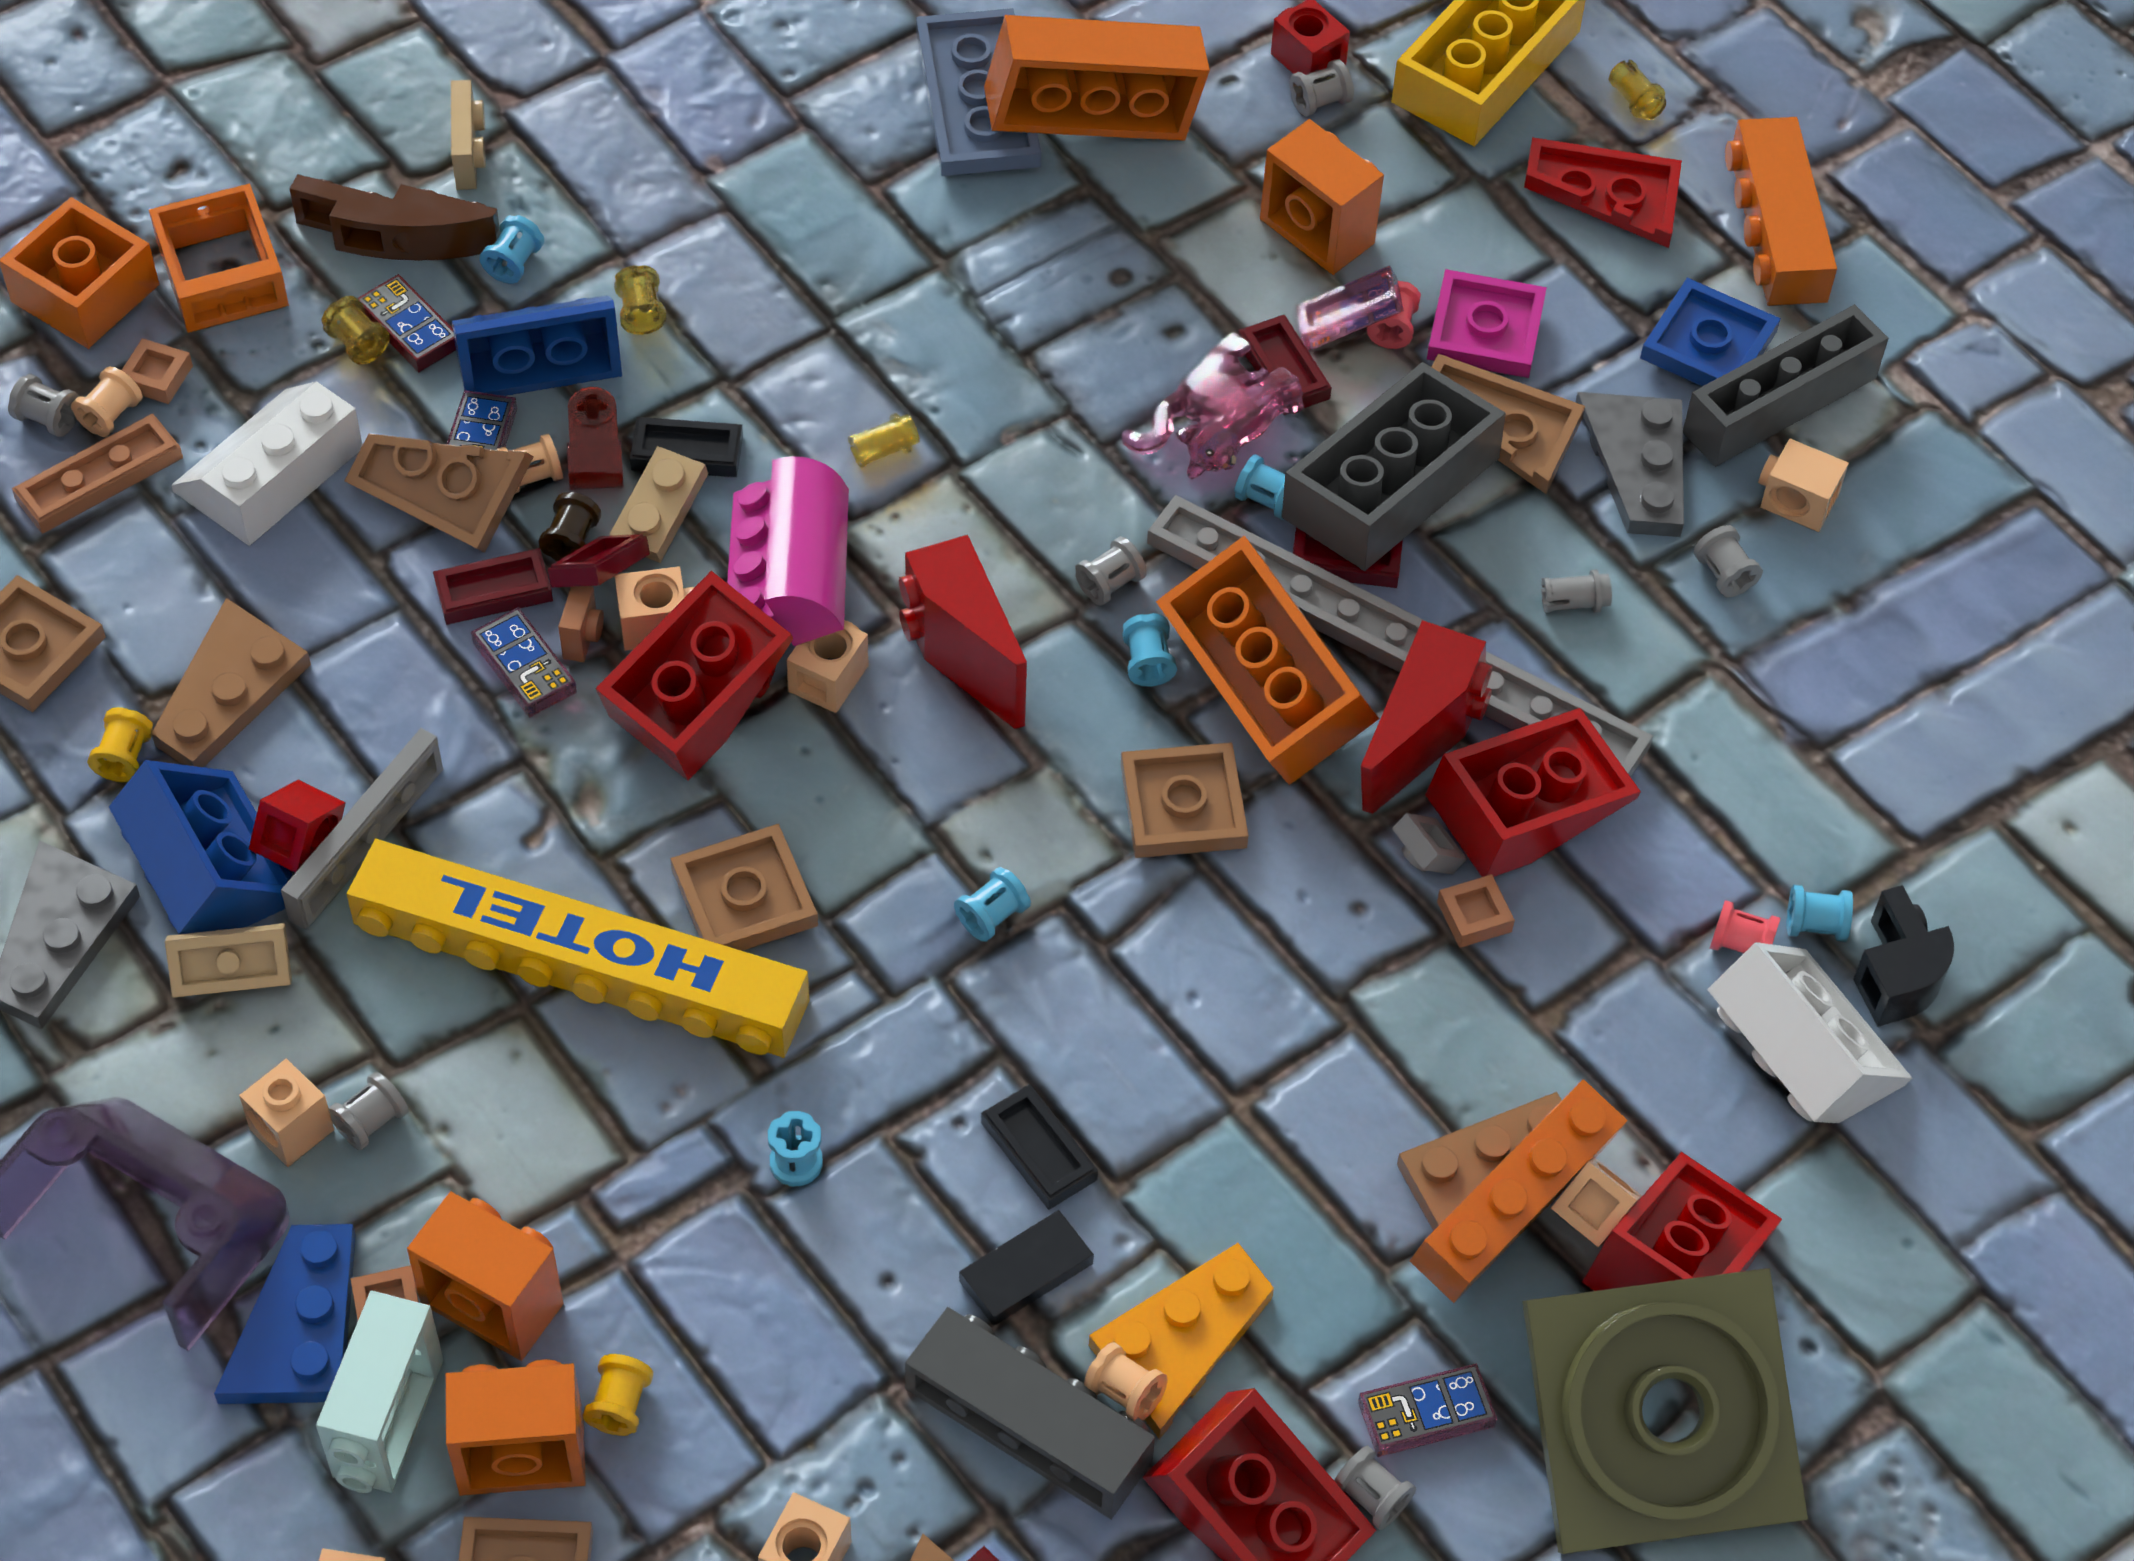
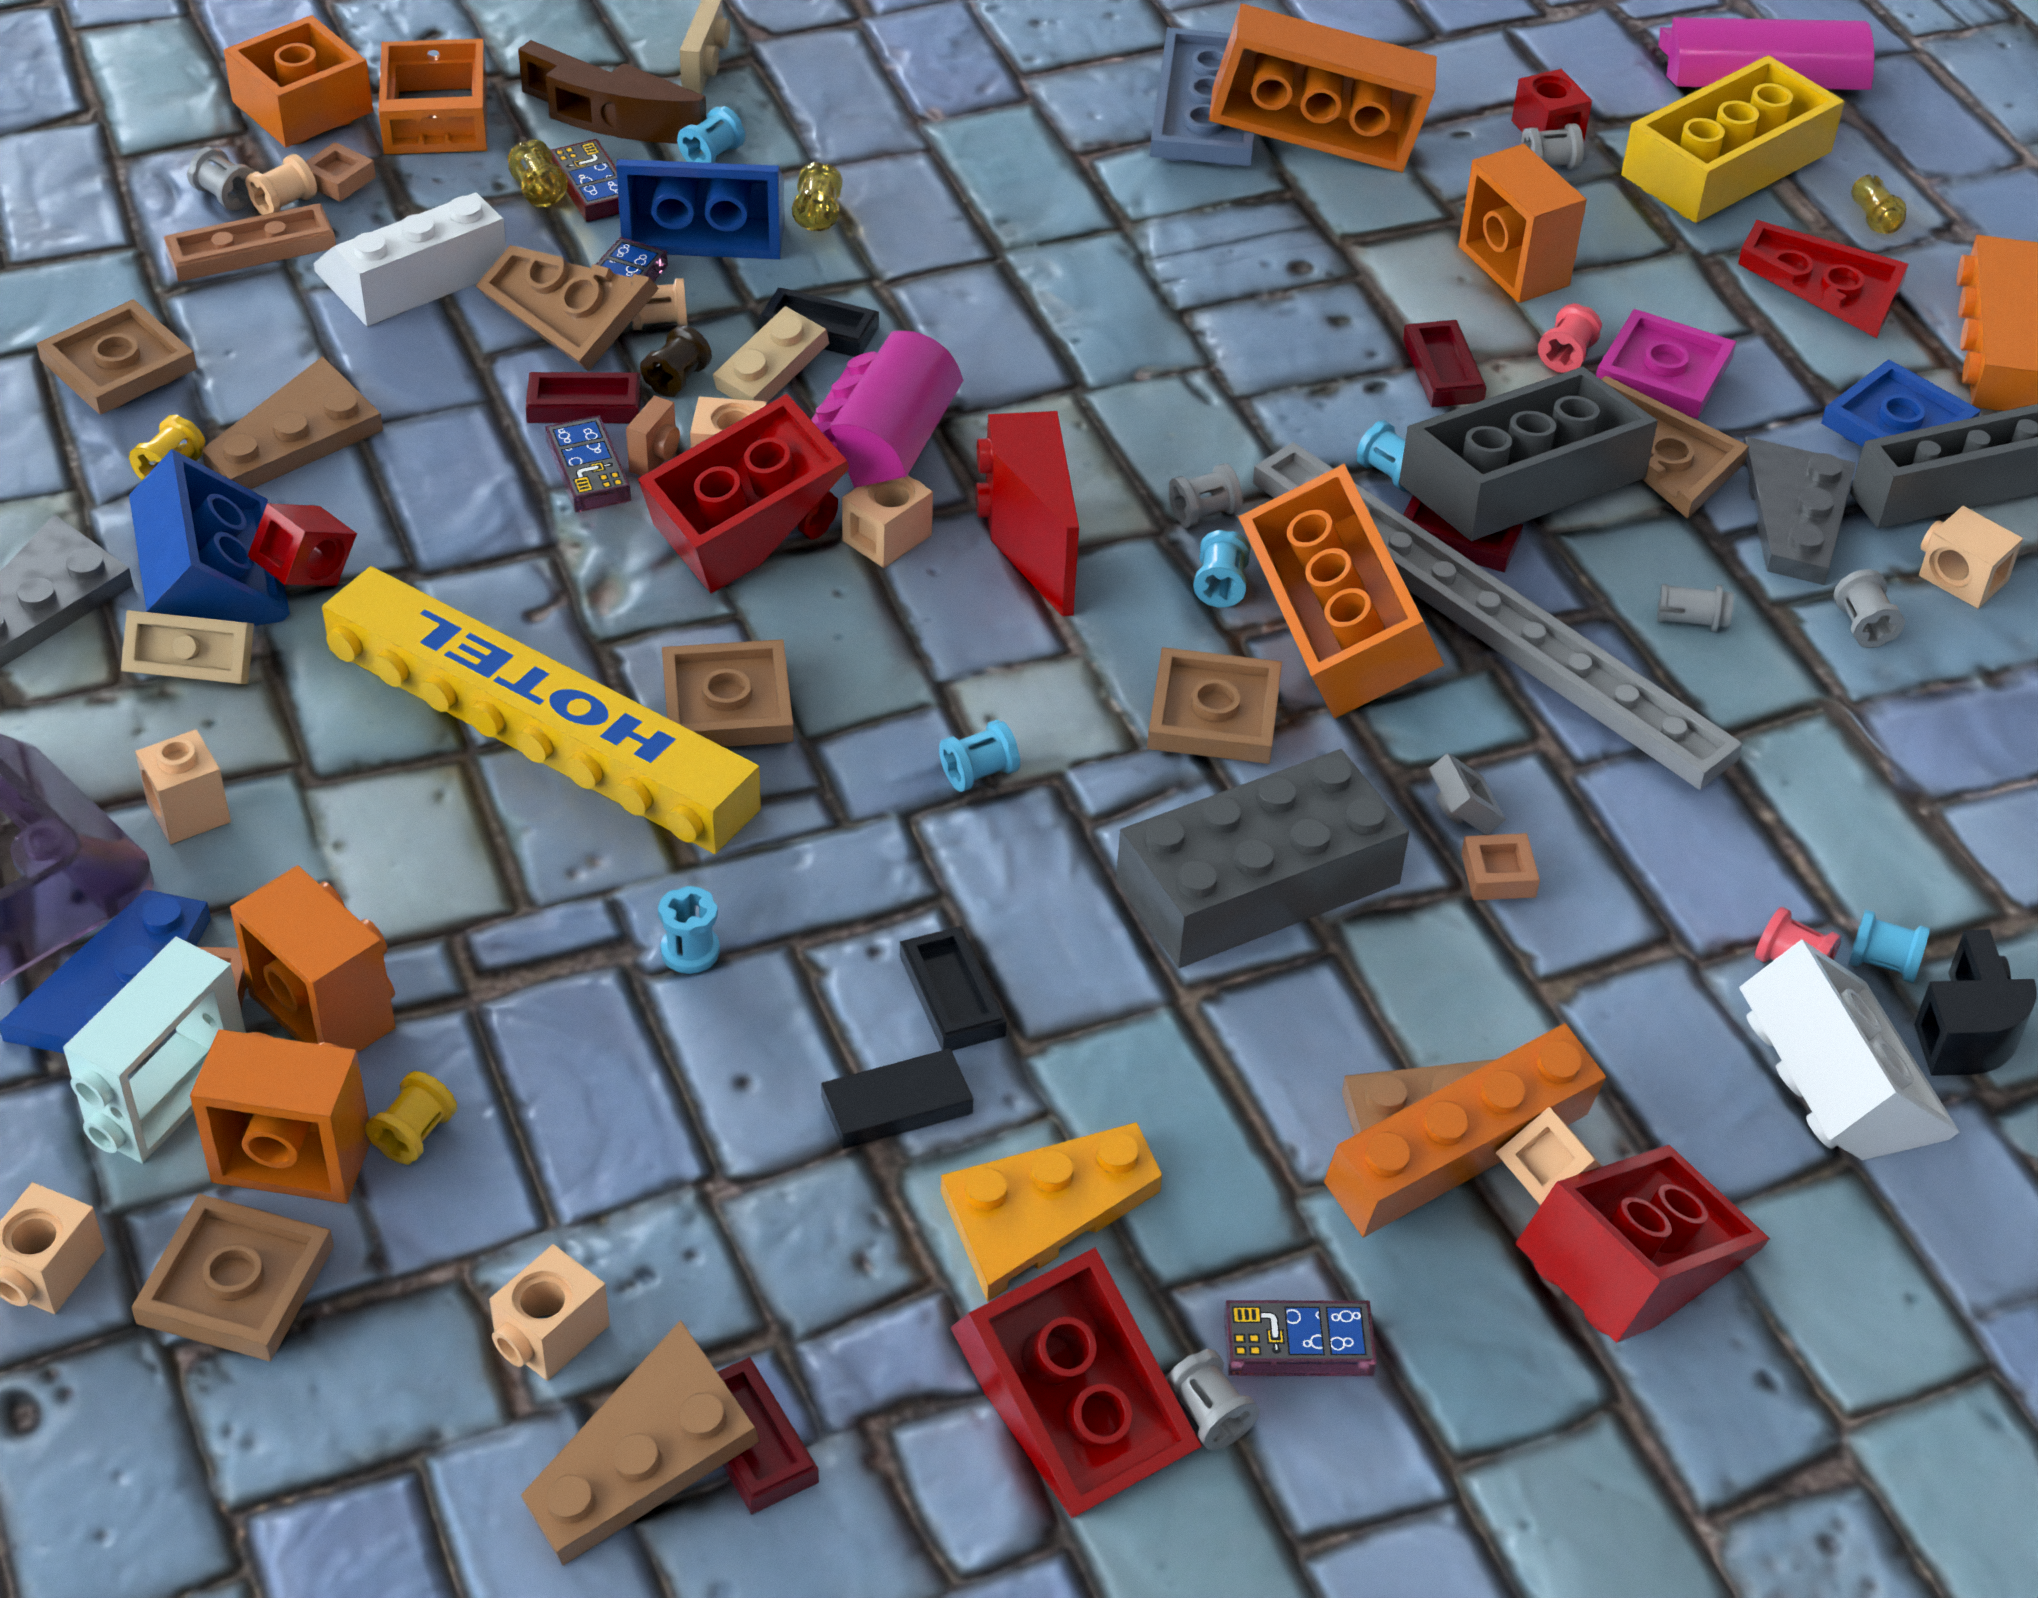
camera: 15 degrees right, 10 degrees down
light grey tile [281,728,443,929] -> none
light grey bush [329,1071,409,1150] -> none
dark red tile [548,534,650,588] -> none
clear red piece [567,387,624,490] -> none
clear yellow pin [848,413,920,468] -> none
dark grey brick [905,1307,1155,1520] -> none
light nougat bush [1084,1342,1168,1421] -> none
clear pink animal [1121,332,1304,479] -> none
clear pink tile [1296,266,1404,351] -> none
red slope [1361,620,1493,814] -> none
red slope [1425,708,1641,877] -> none
olive piece [1522,1268,1808,1554] -> none
none -> dark grey brick [1116,748,1409,968]

